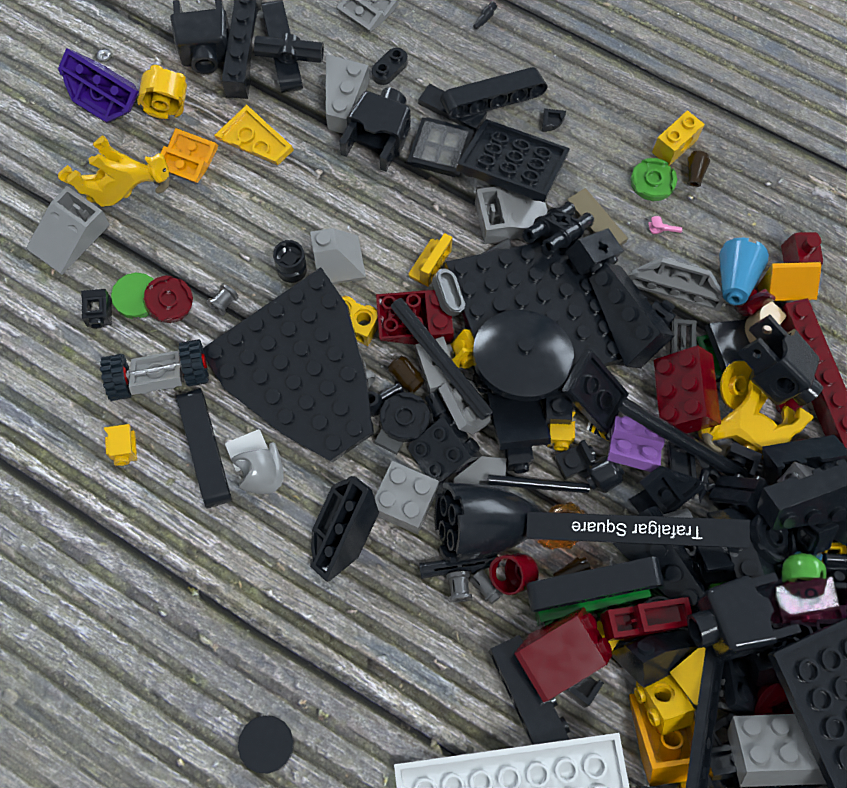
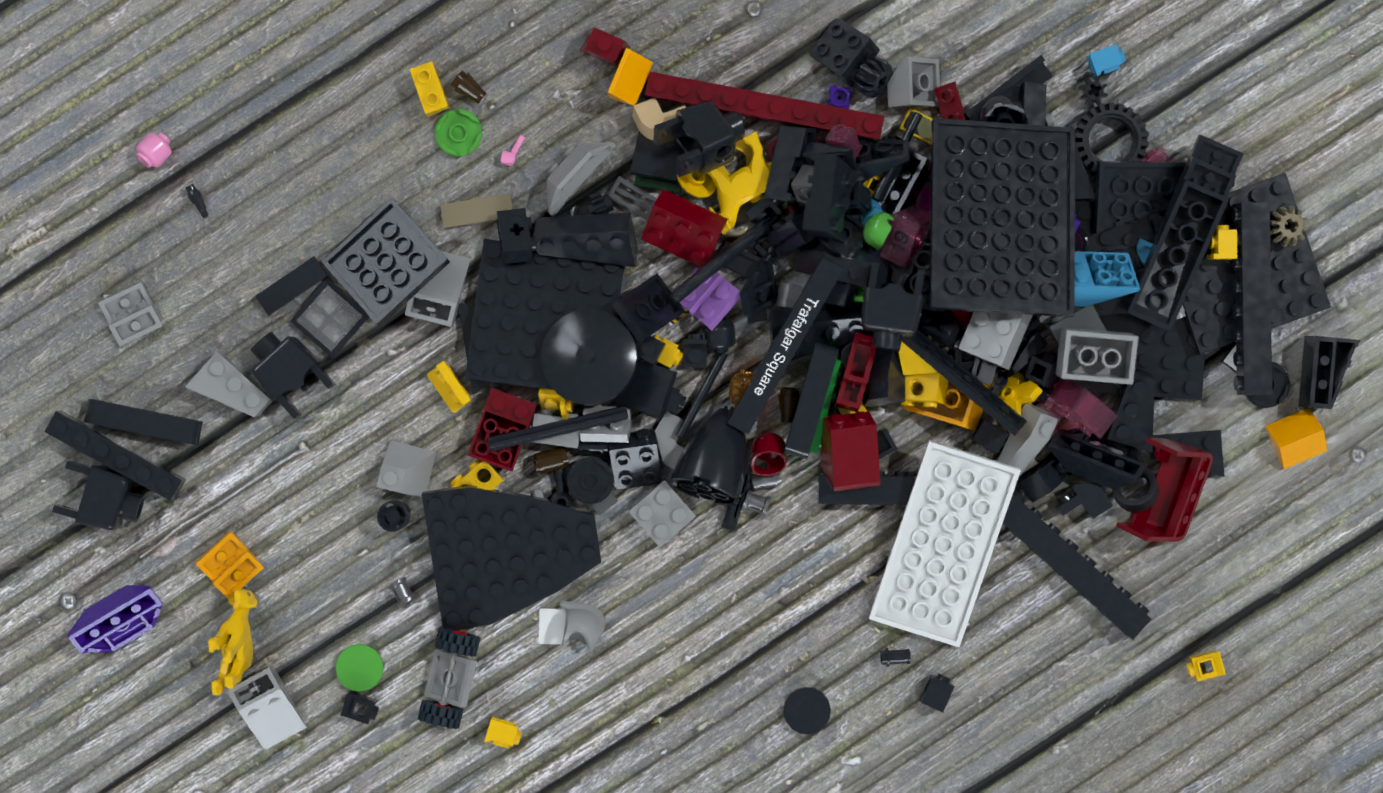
camera: 60 degrees left, 20 degrees up
yellow brick [137,65,187,119] -> none
dark red tile [143,275,193,323] -> none
black beam [176,388,232,509] -> none
yellow wing [214,105,294,165] -> none
black piece [254,33,324,65] -> none
black wedge [310,476,379,582] -> none
black plate [372,48,408,85] -> none
dark grey tile [432,269,465,316] -> none
black beam [440,67,548,120] -> none
black pin [522,202,594,255] -> none
black tile [541,108,566,132] -> none
dark azure cone [719,237,769,305] -> none
dark red piece [734,288,776,316] -> none

